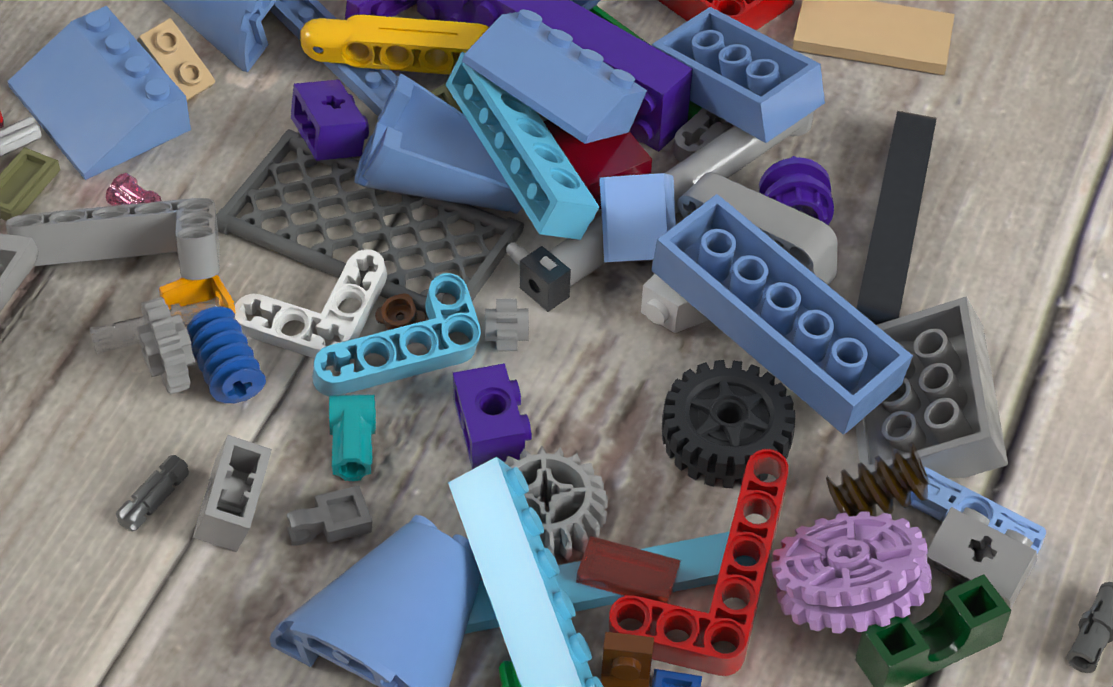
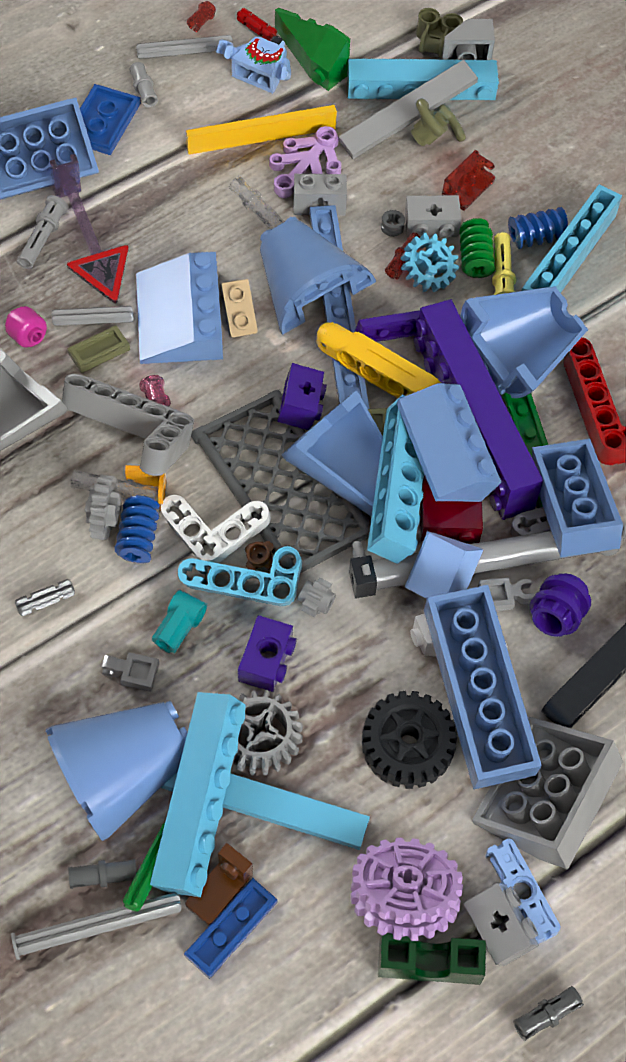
camera: 30 degrees right, 10 degrees up
light grey brick [192,435,272,552] -> none
clear red tile [576,536,681,604] -> none
red beam [609,449,788,676] -> none
light grey beam [678,172,838,285] -> none
dark brown piece [826,442,930,517] -> none

